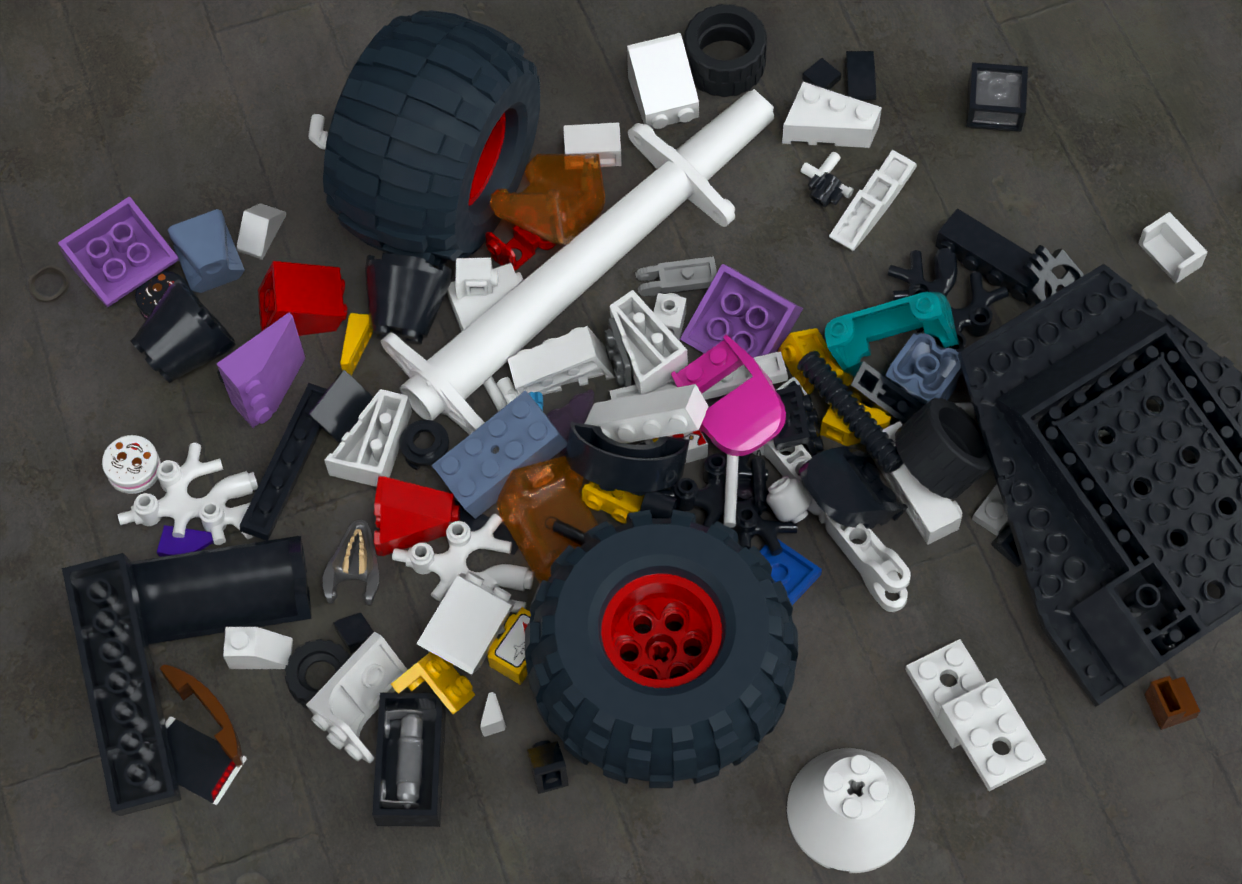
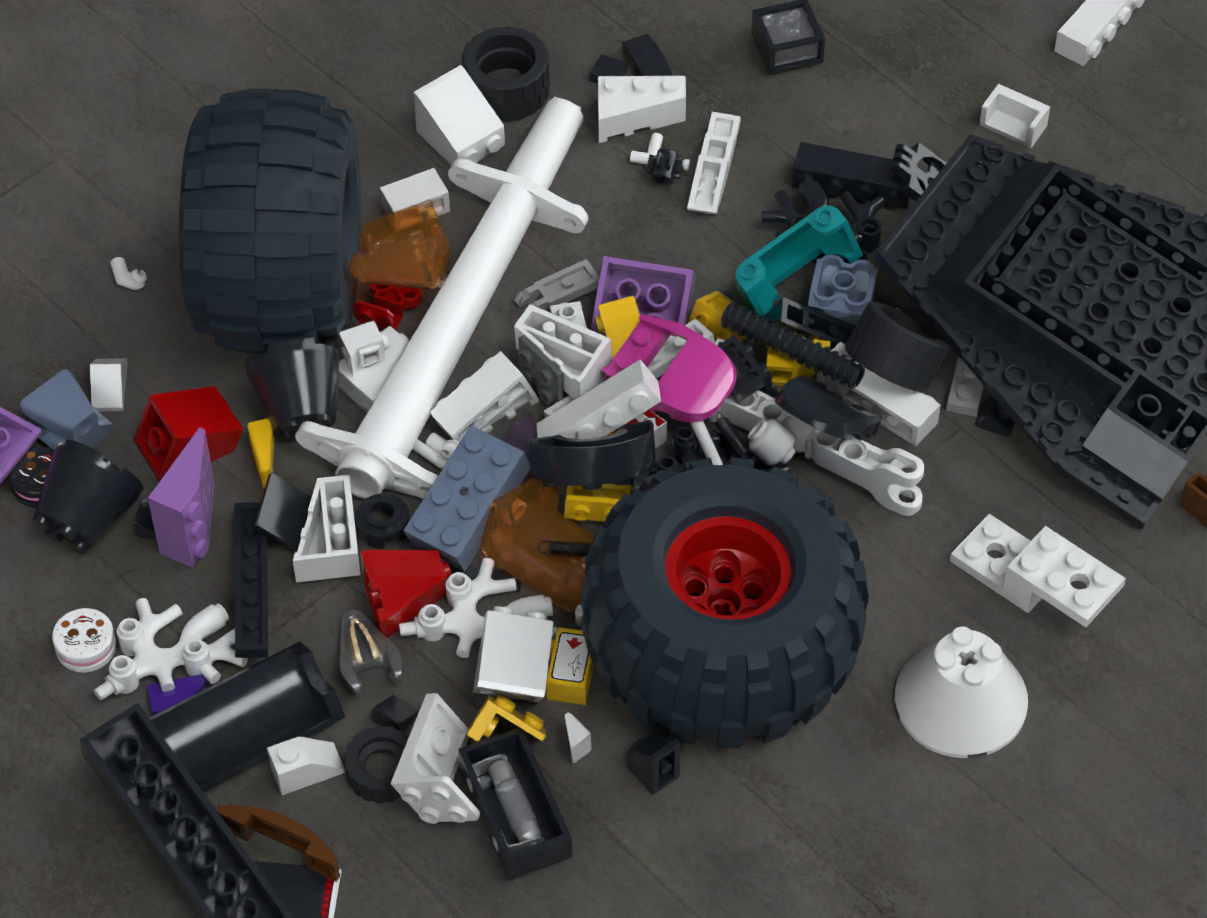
camera: 25 degrees left, 10 degrees down
none -> yellow slope [595,295,640,360]

